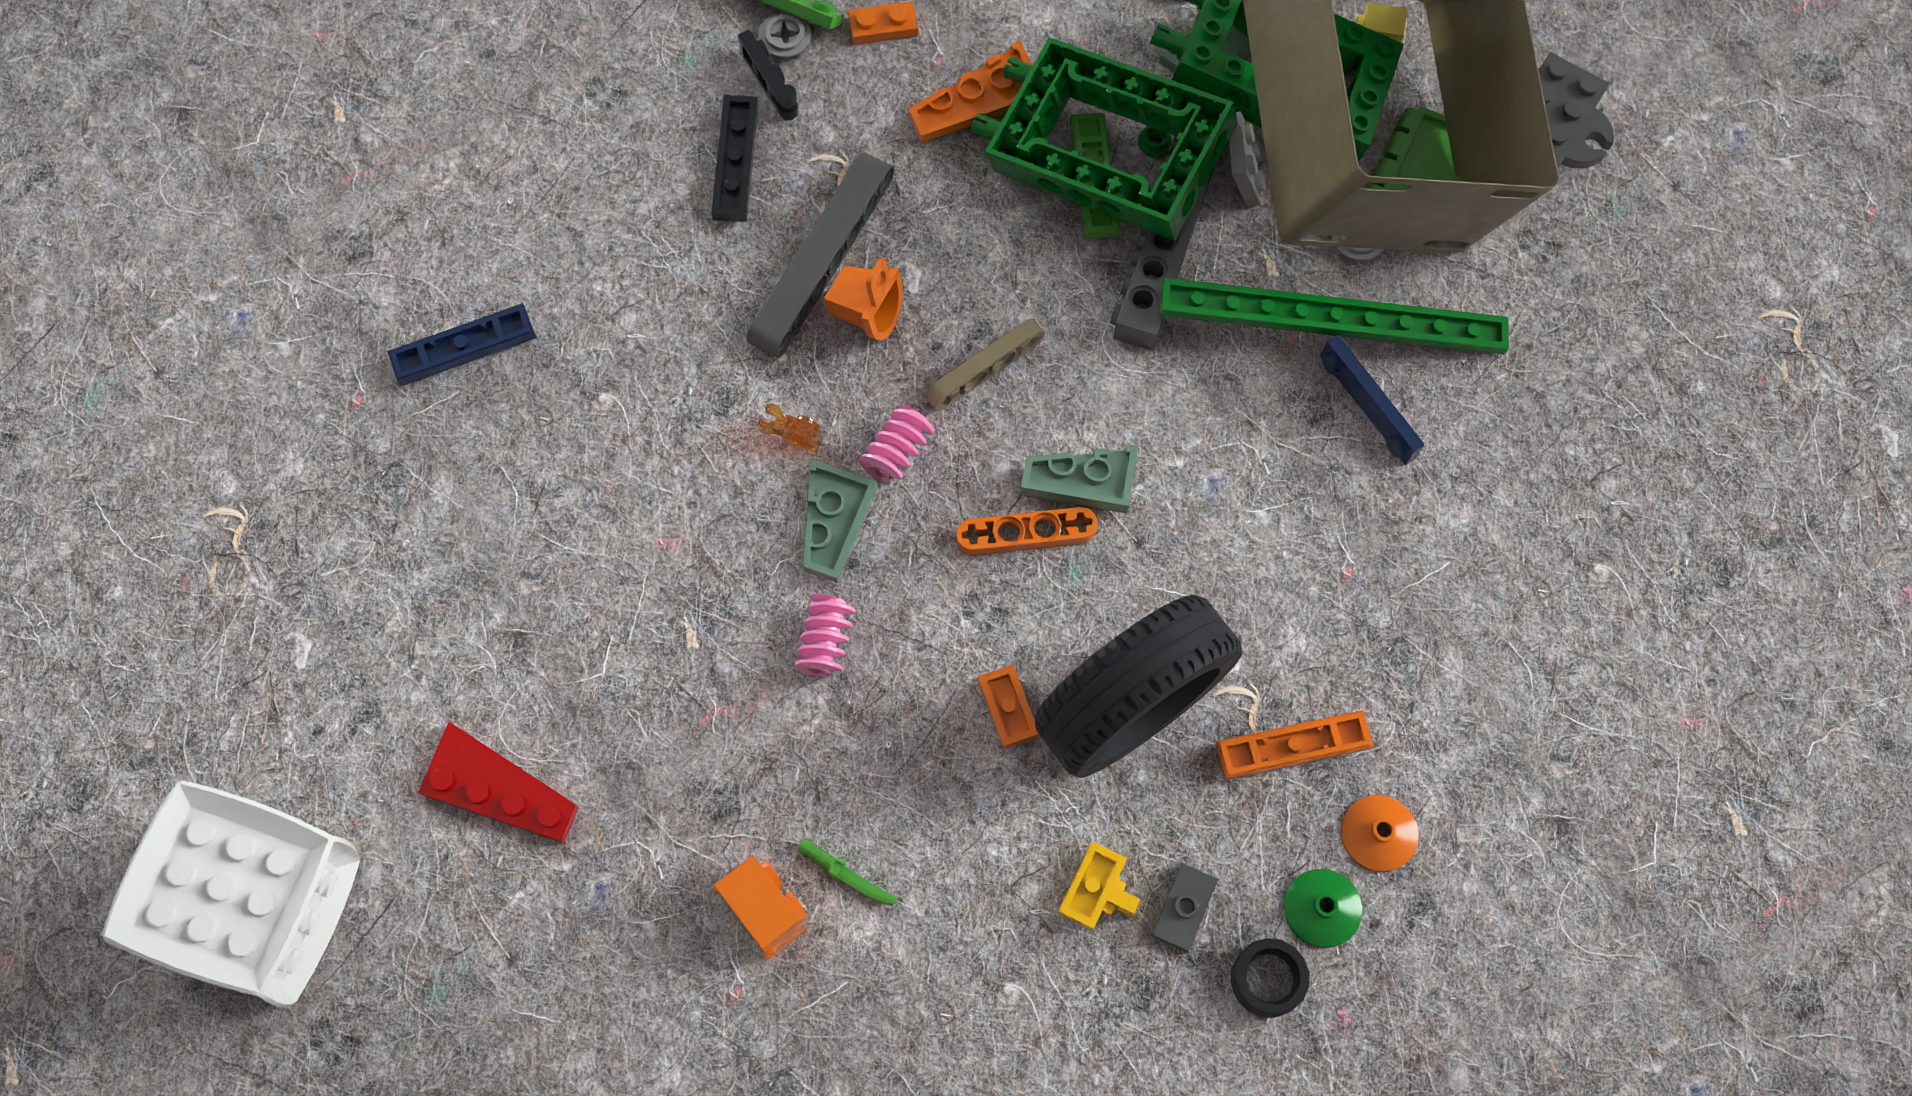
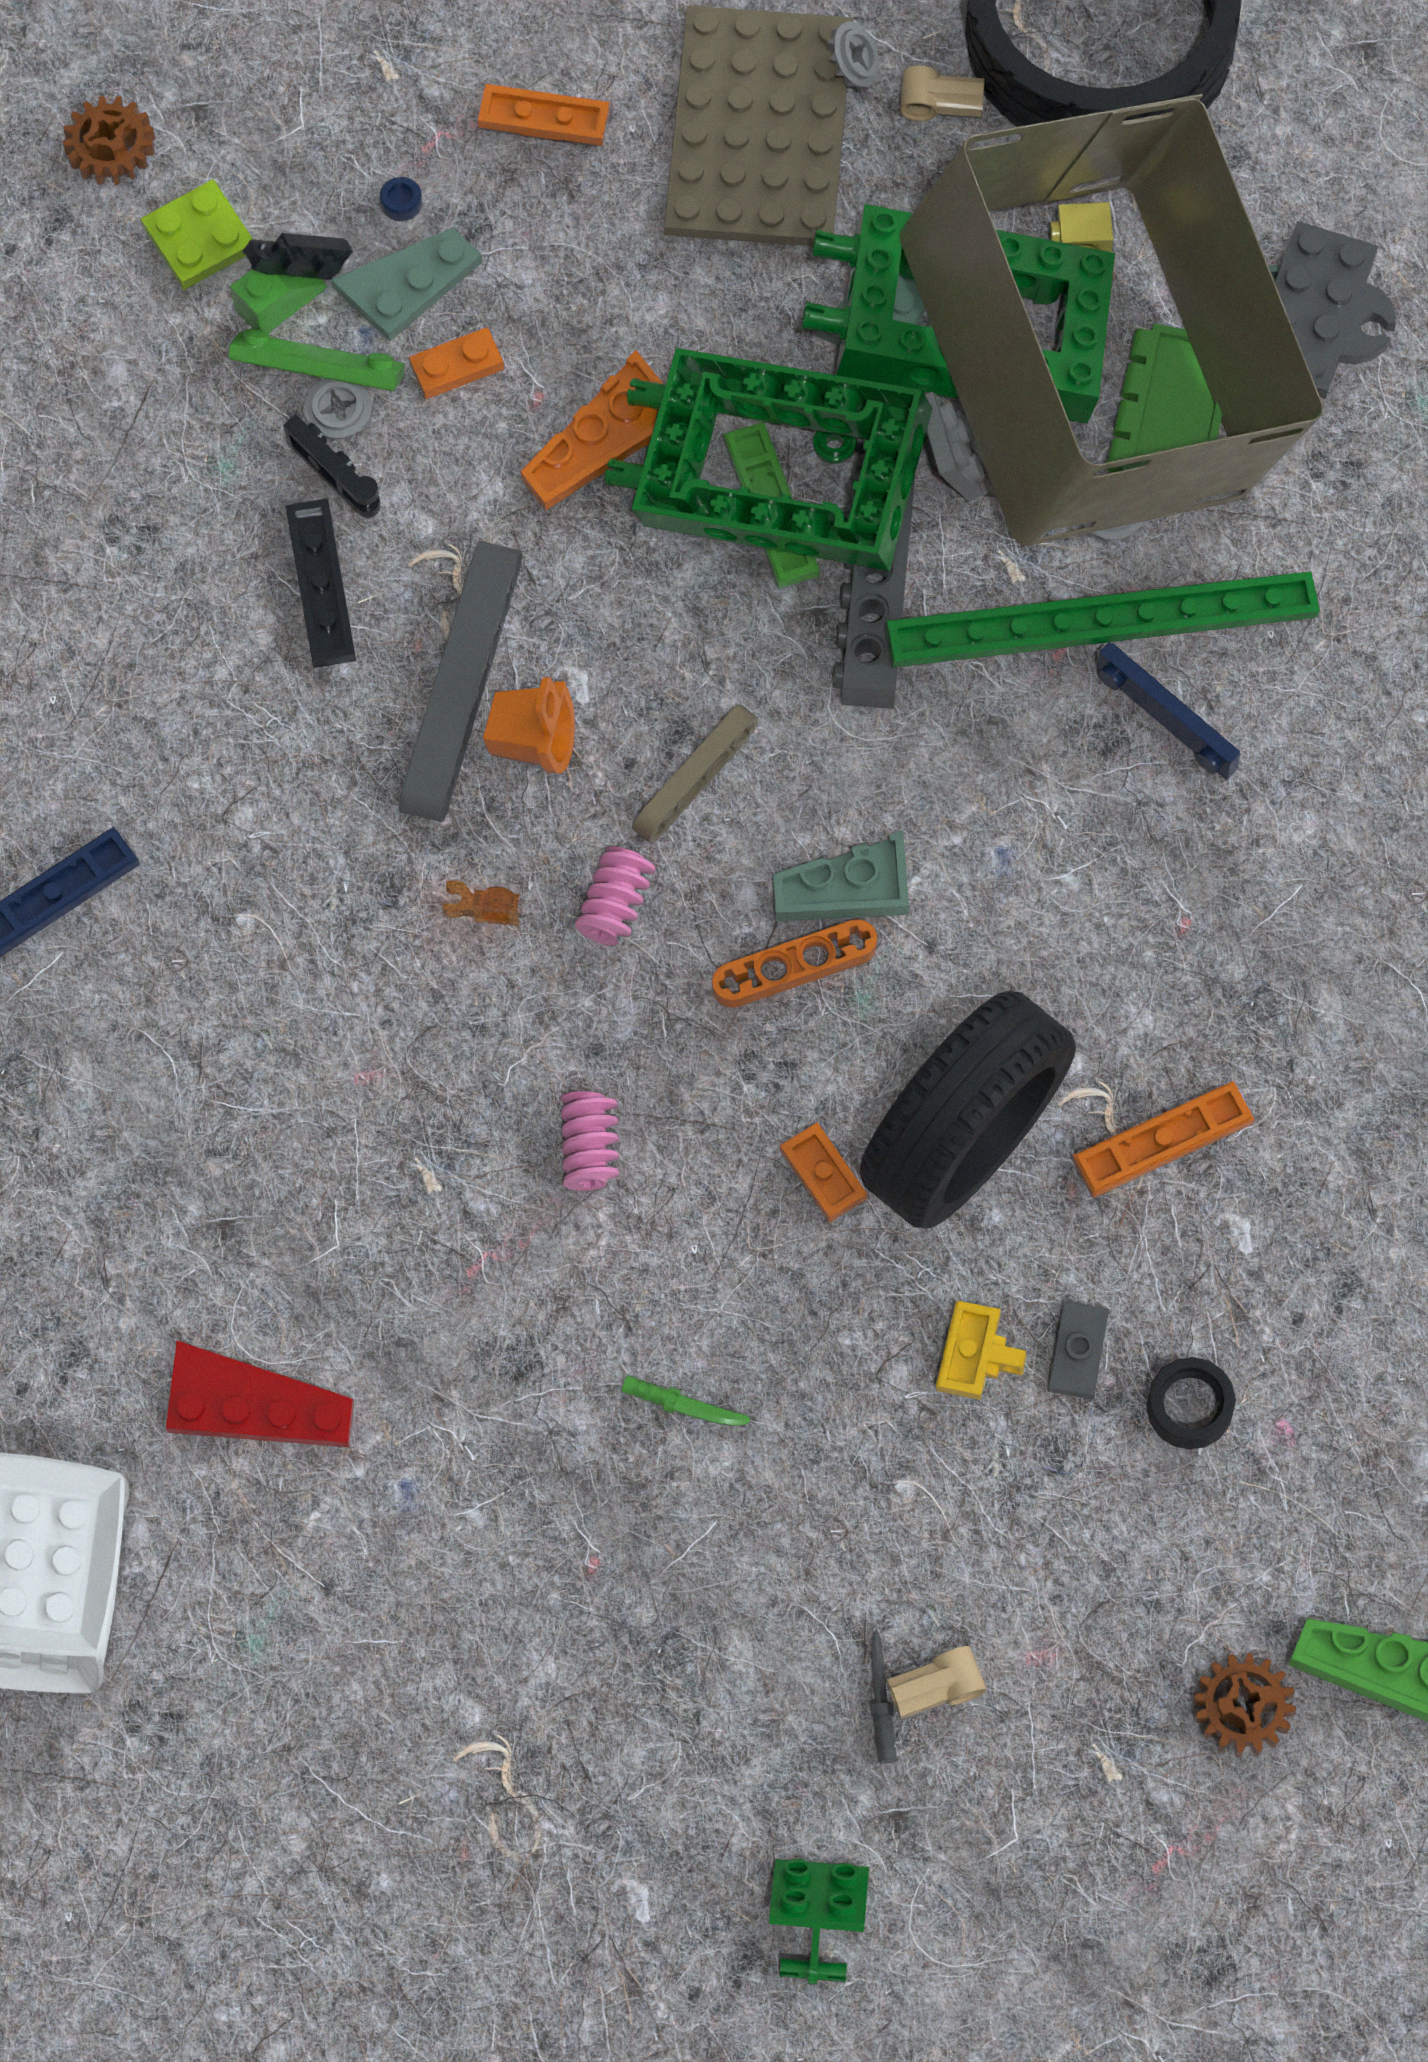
camera: 10 degrees left, 0 degrees up
orange brick [713,855,807,960] -> none
sand green wing [803,458,878,583] -> none
green dish [1284,869,1362,948] -> none
orange dish [1341,795,1418,872] -> none

